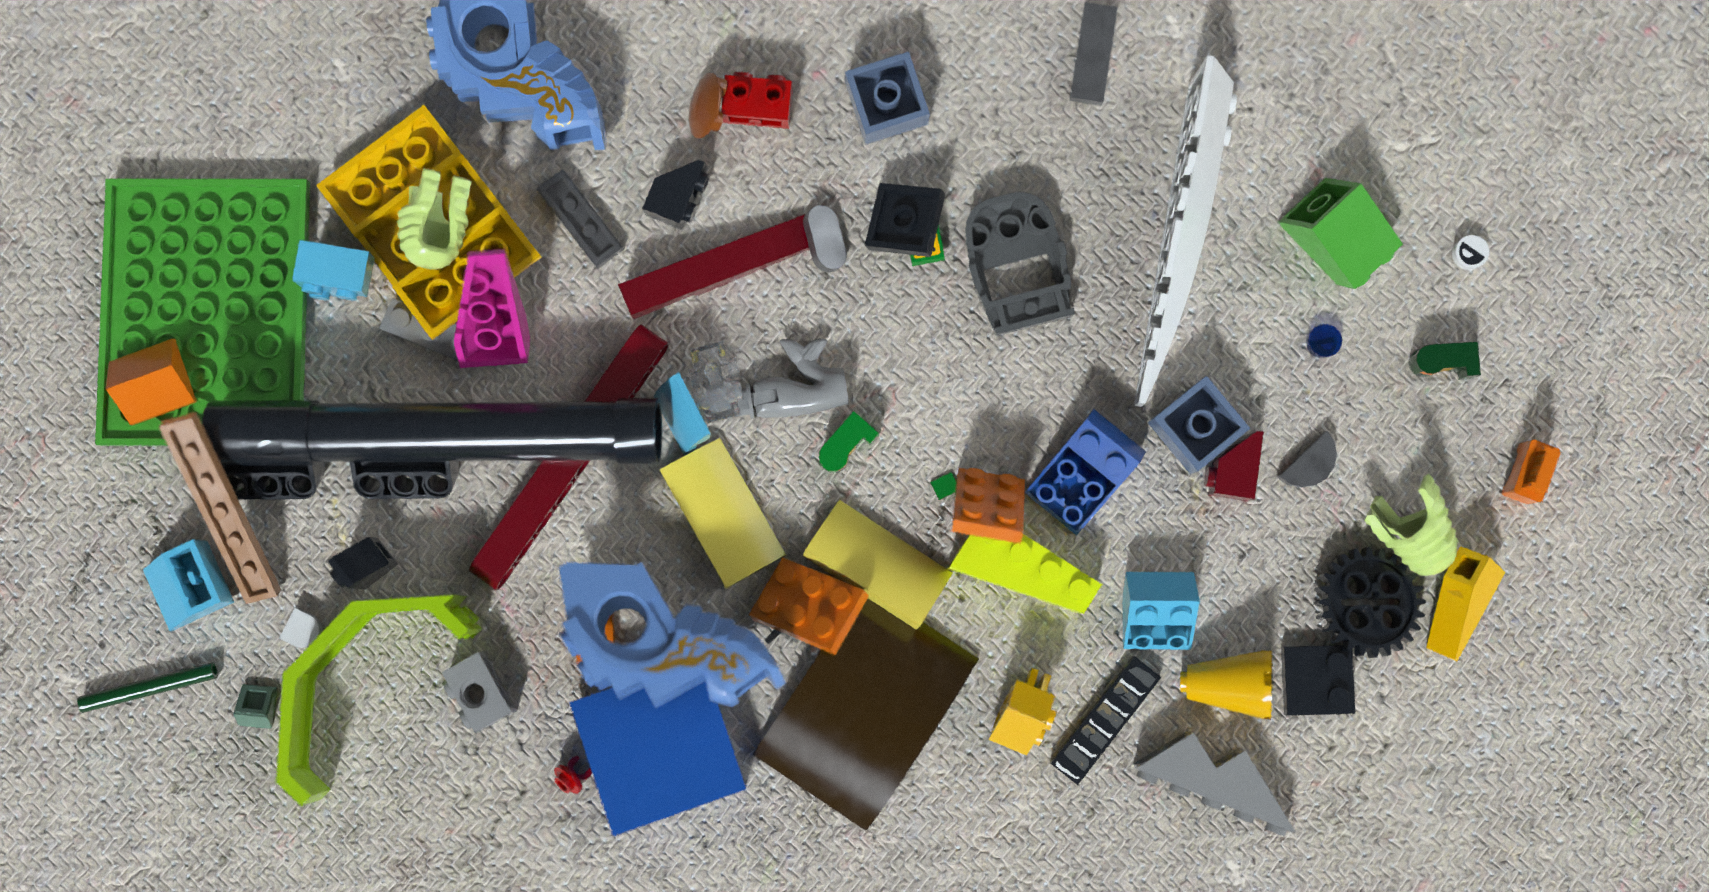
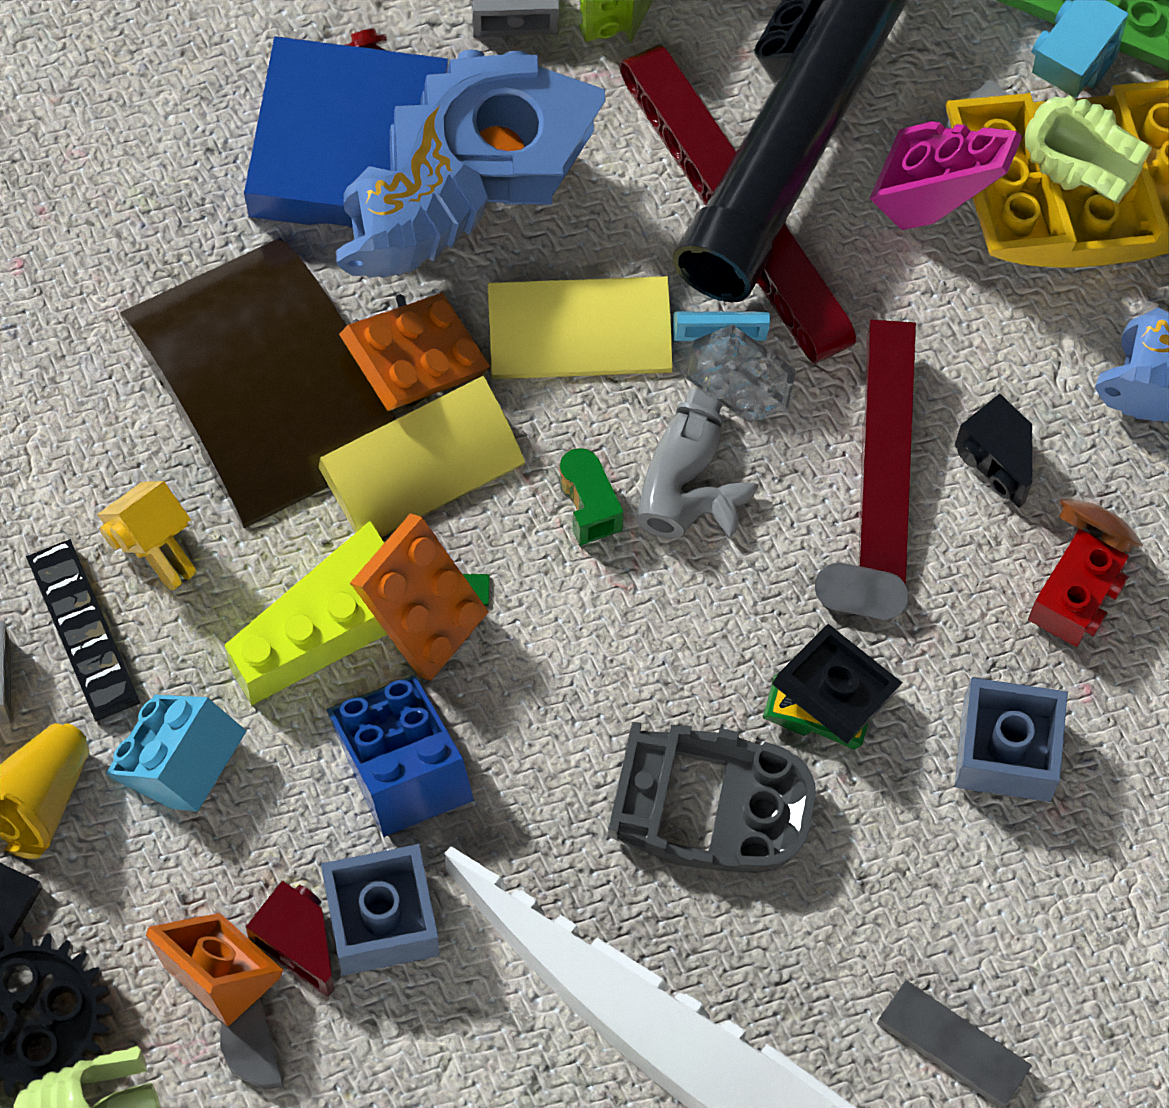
camera: 115 degrees right, 20 degrees down
flat silver tile [537,169,624,269] -> none
none -> orange slope [146,913,284,1027]

